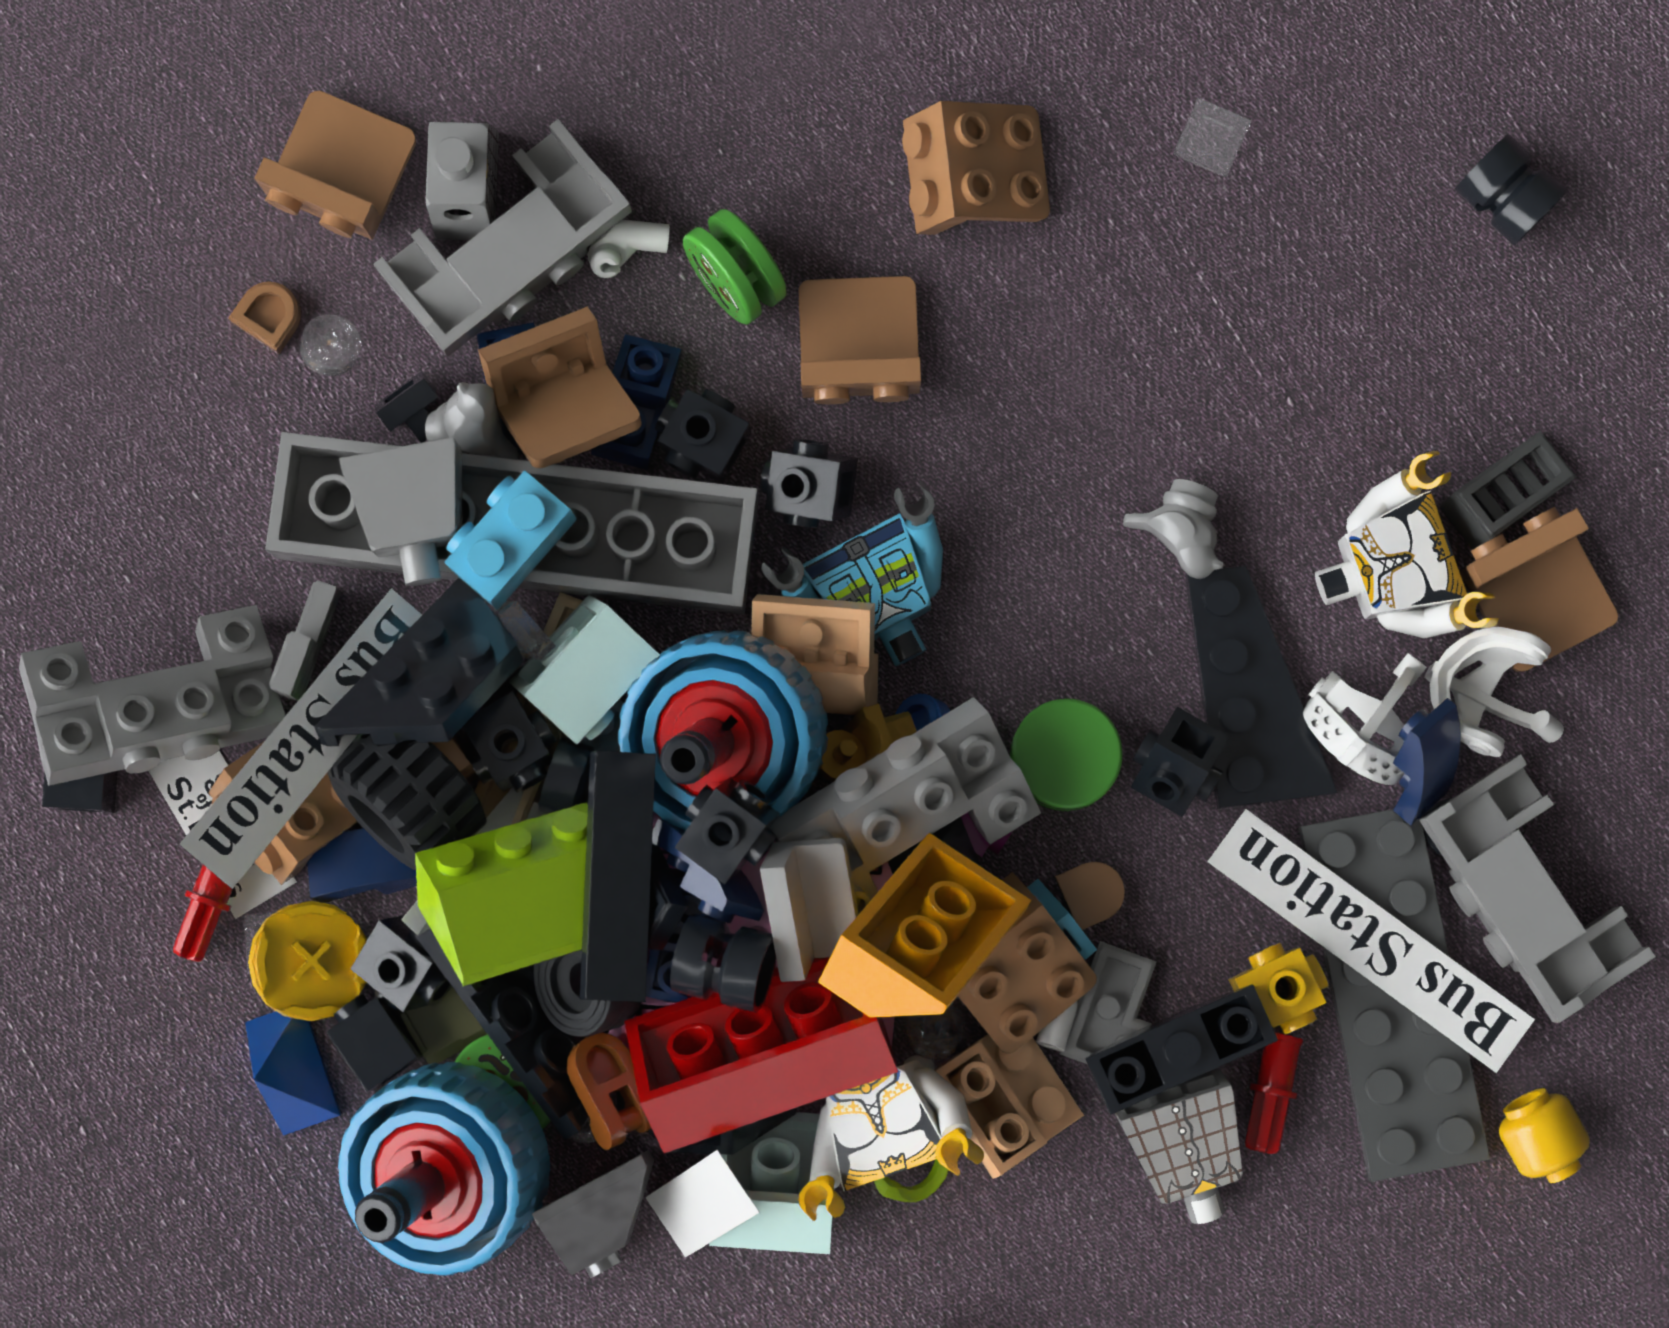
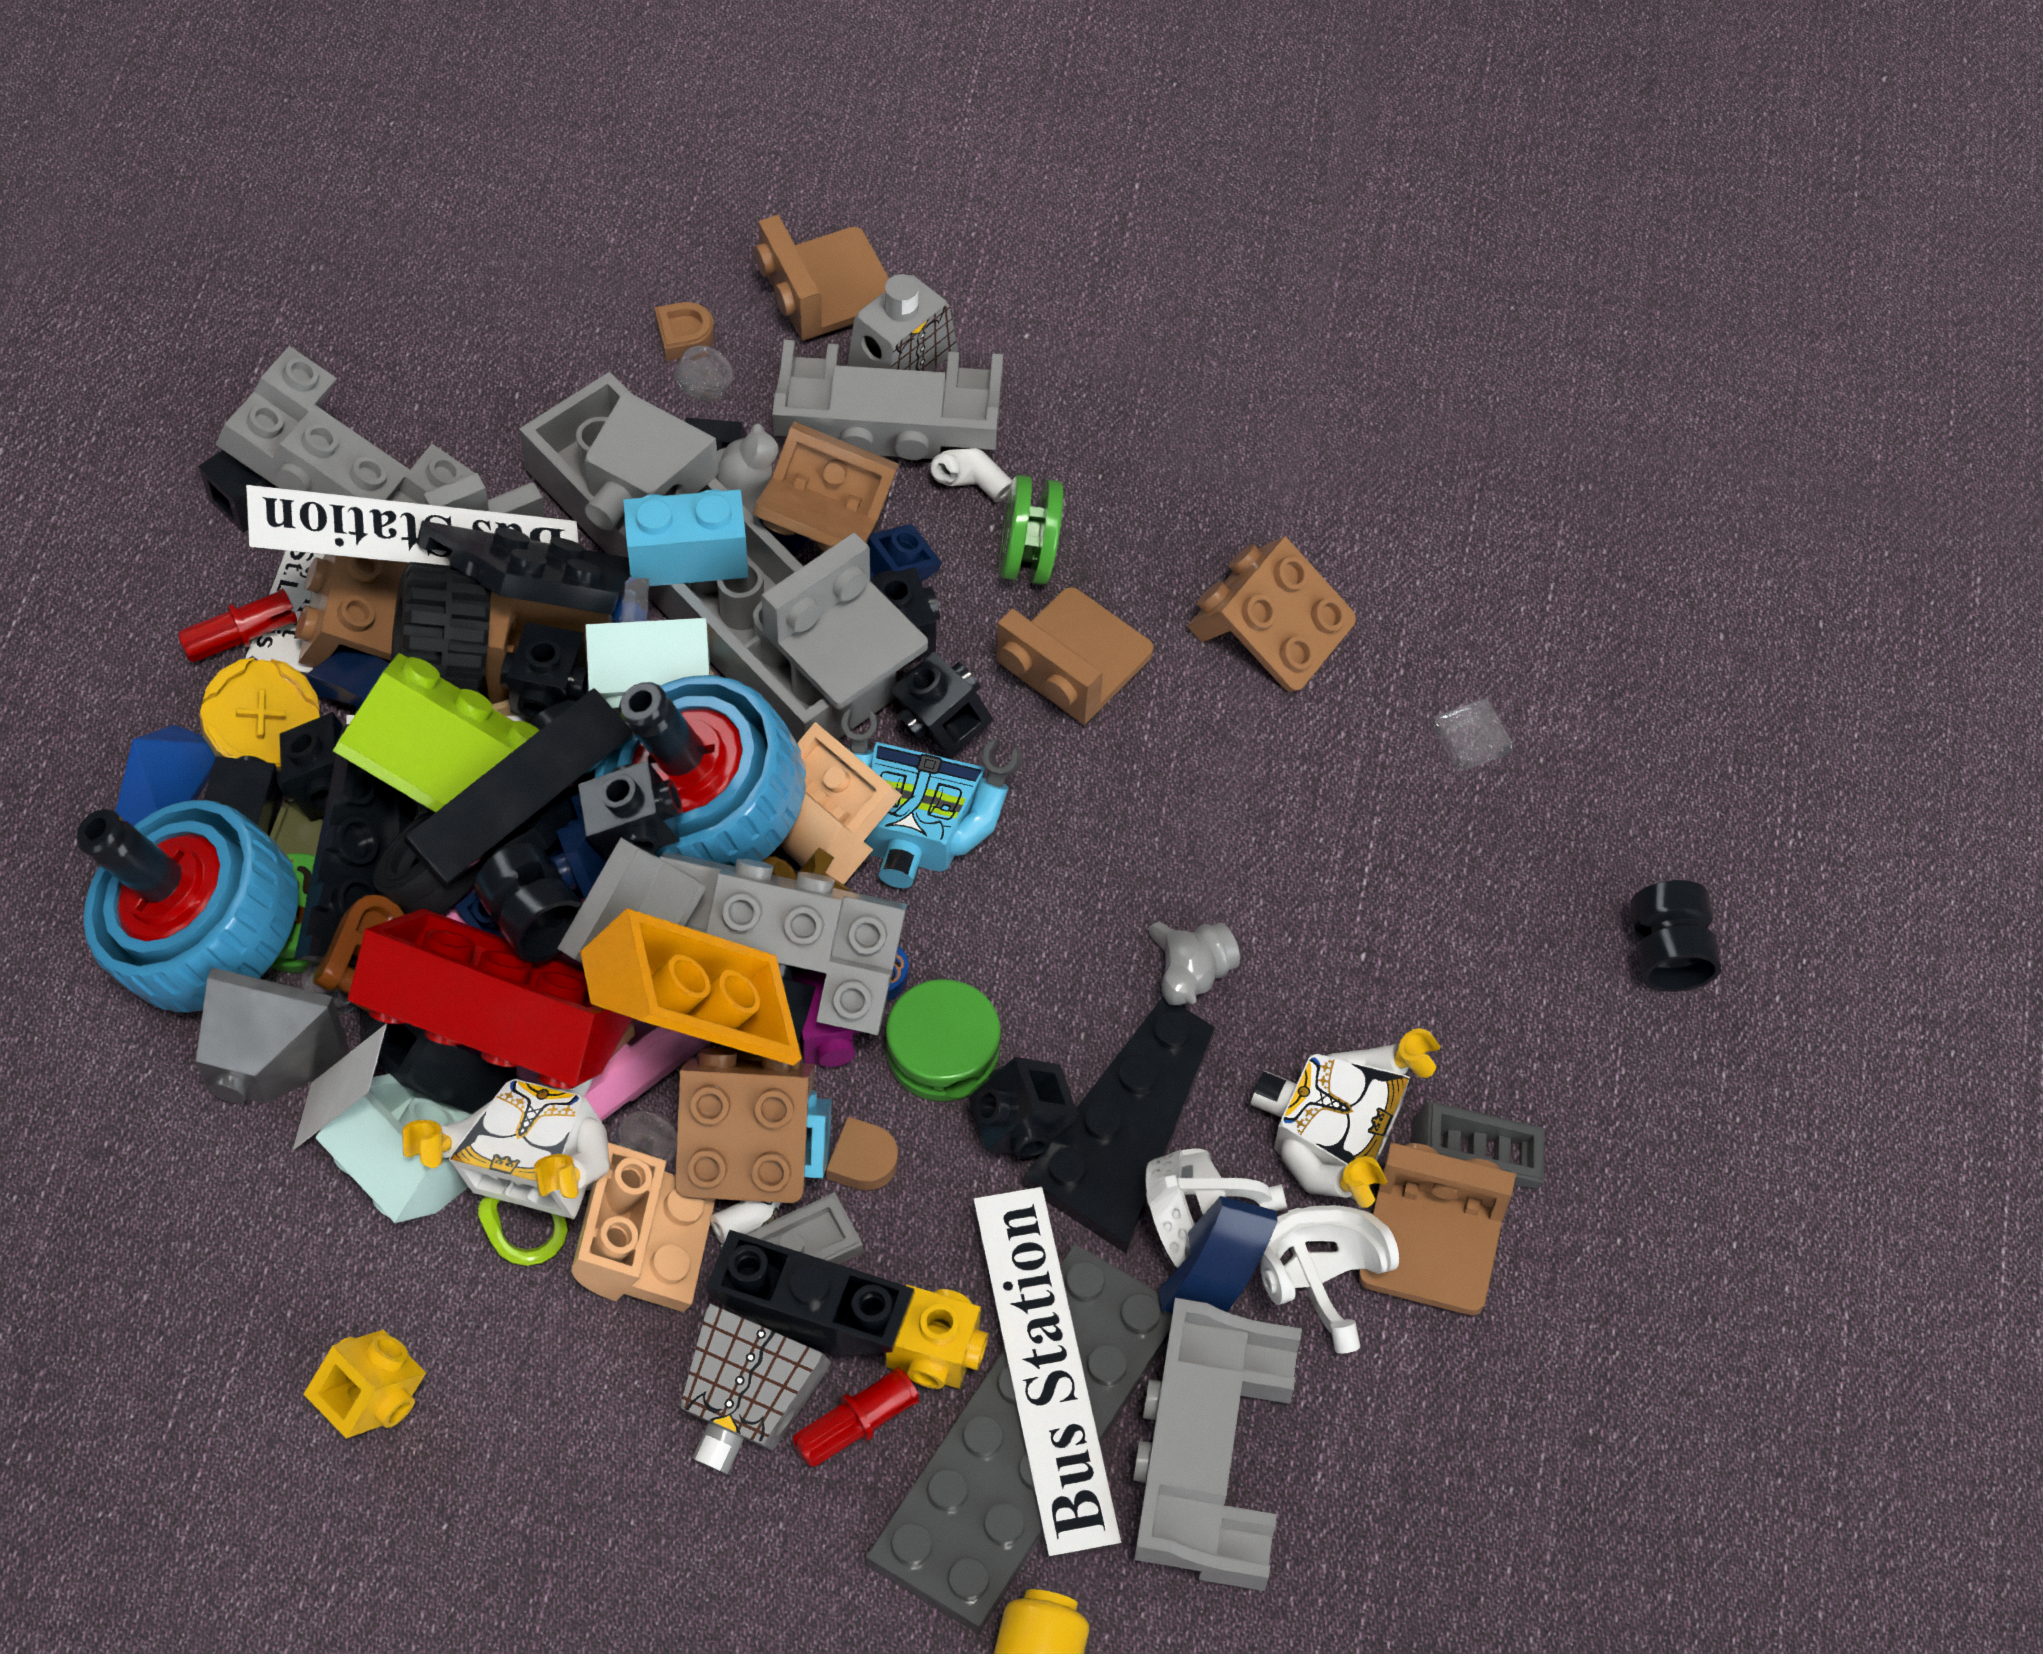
camera: 35 degrees right, 25 degrees down
none -> light grey bracket [761,532,928,709]

